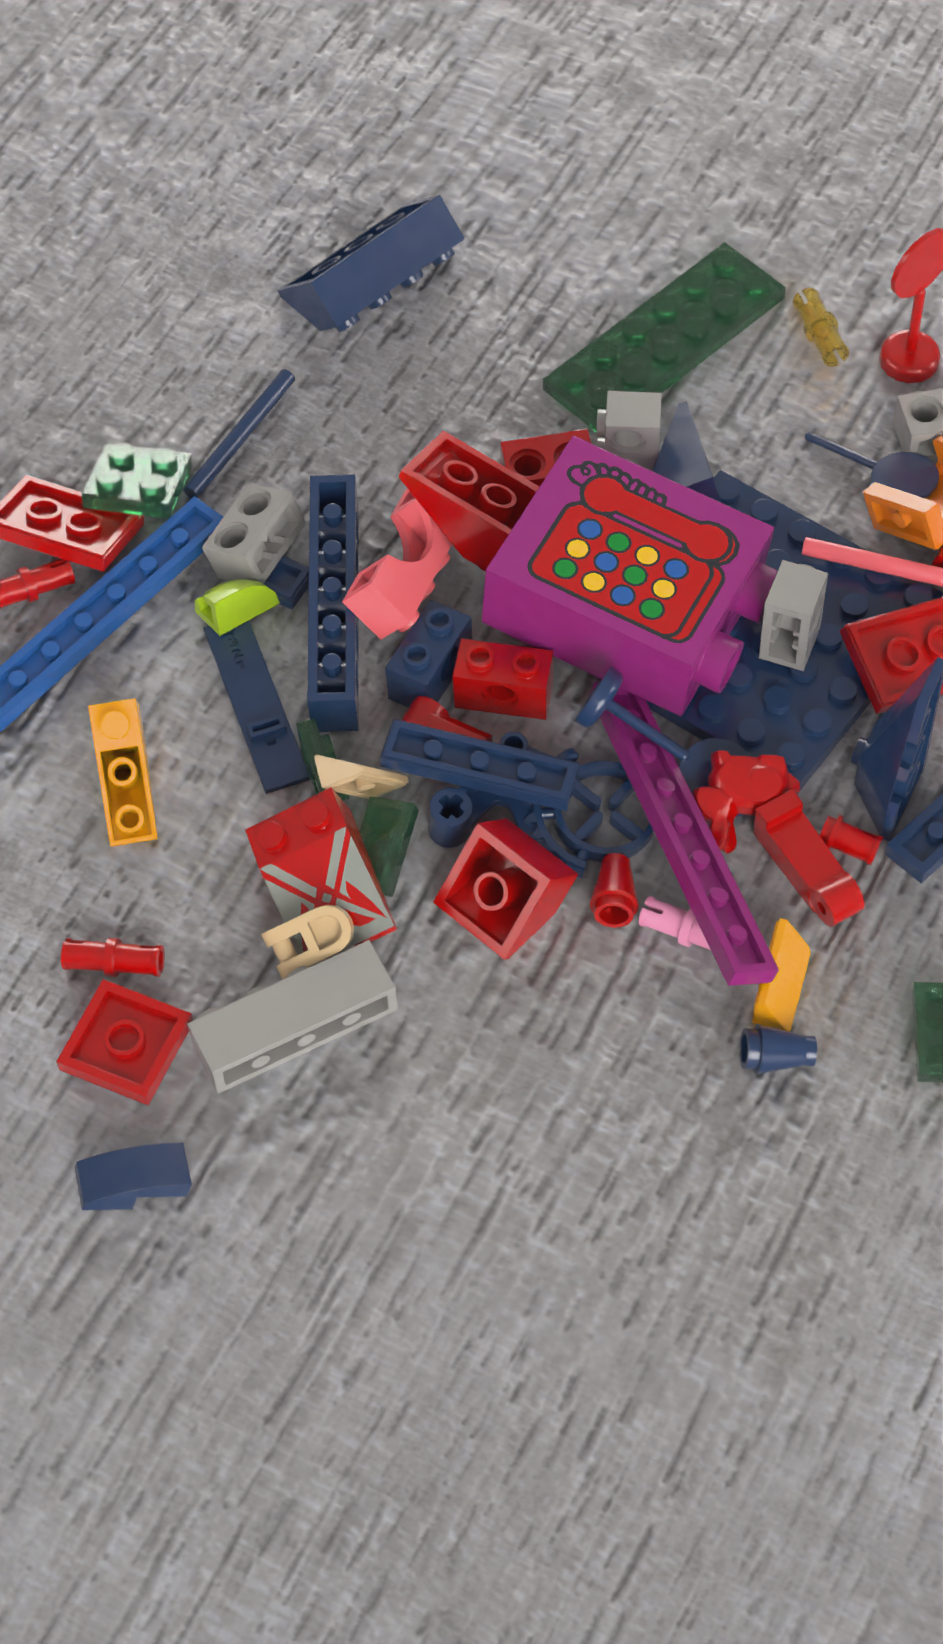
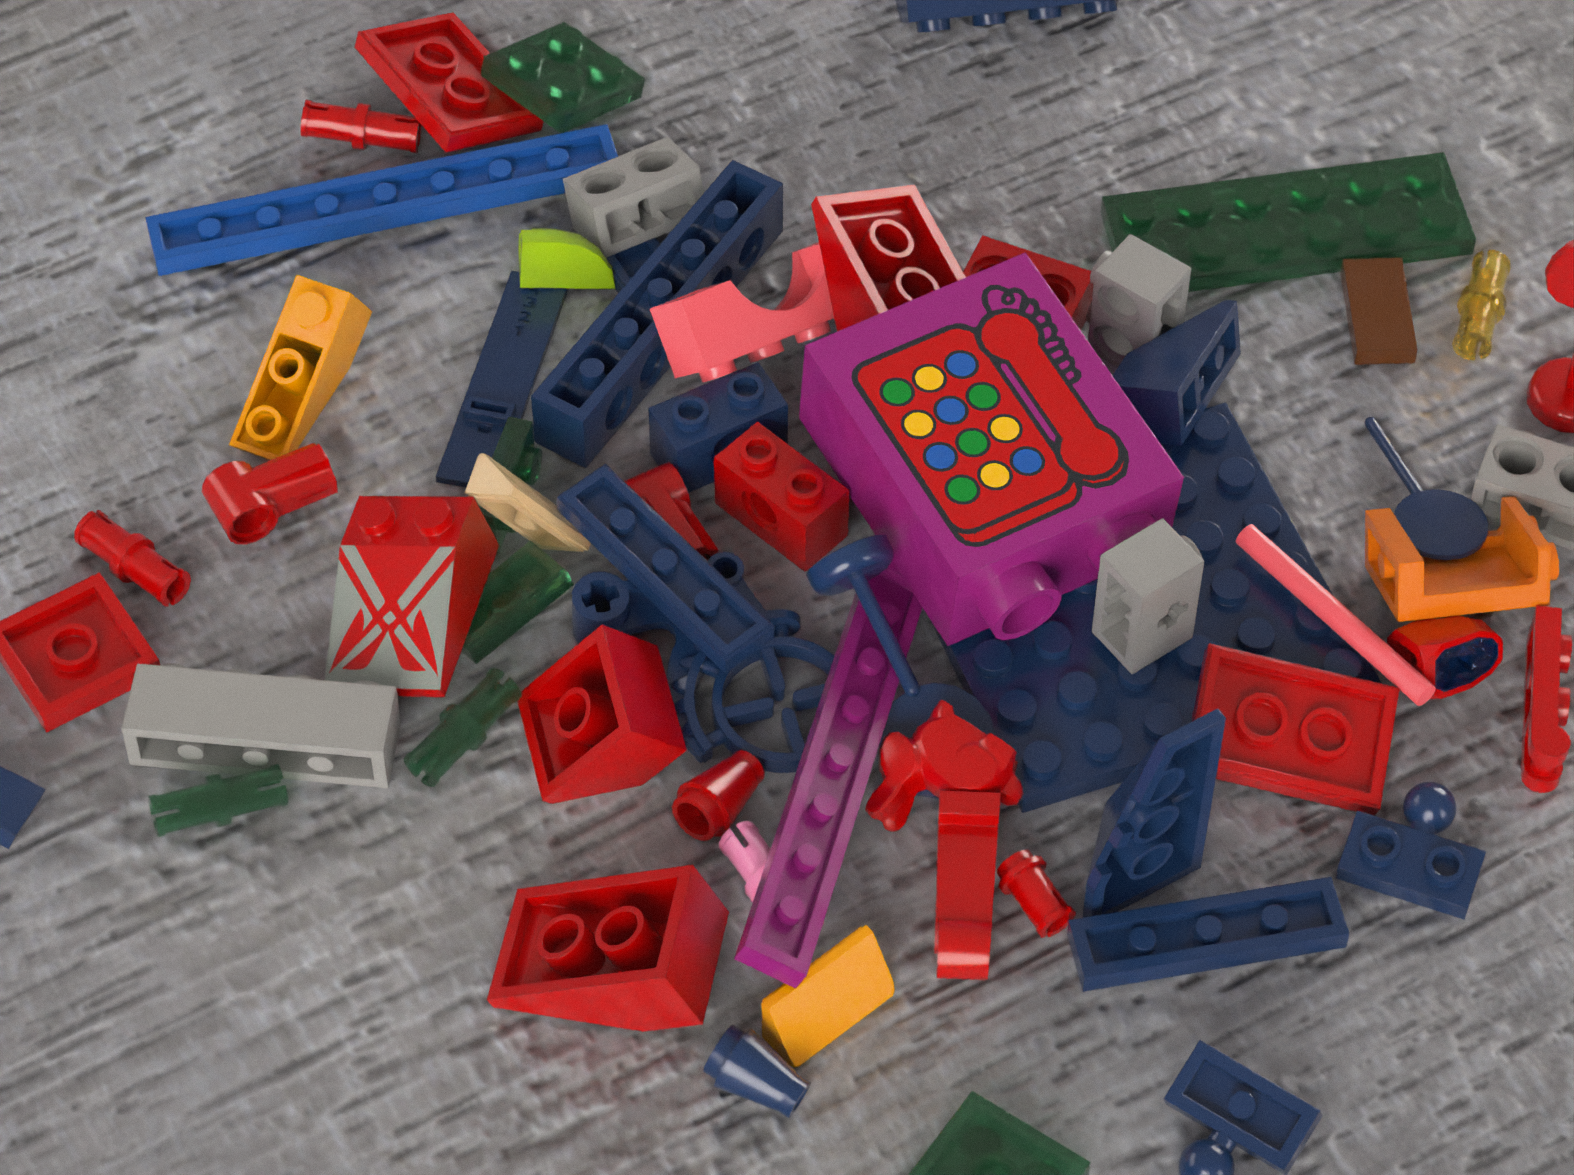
camera: 30 degrees right, 5 degrees down
dark blue bar [183,369,295,499] -> none
tan plate [261,905,354,979] -> none
none -> clear green pin [148,764,288,837]
none -> red piece [202,443,338,545]
none -> clear green pin [403,668,522,787]
none -> red slope [487,865,729,1032]
none -> reddish brown tile [1340,258,1418,365]

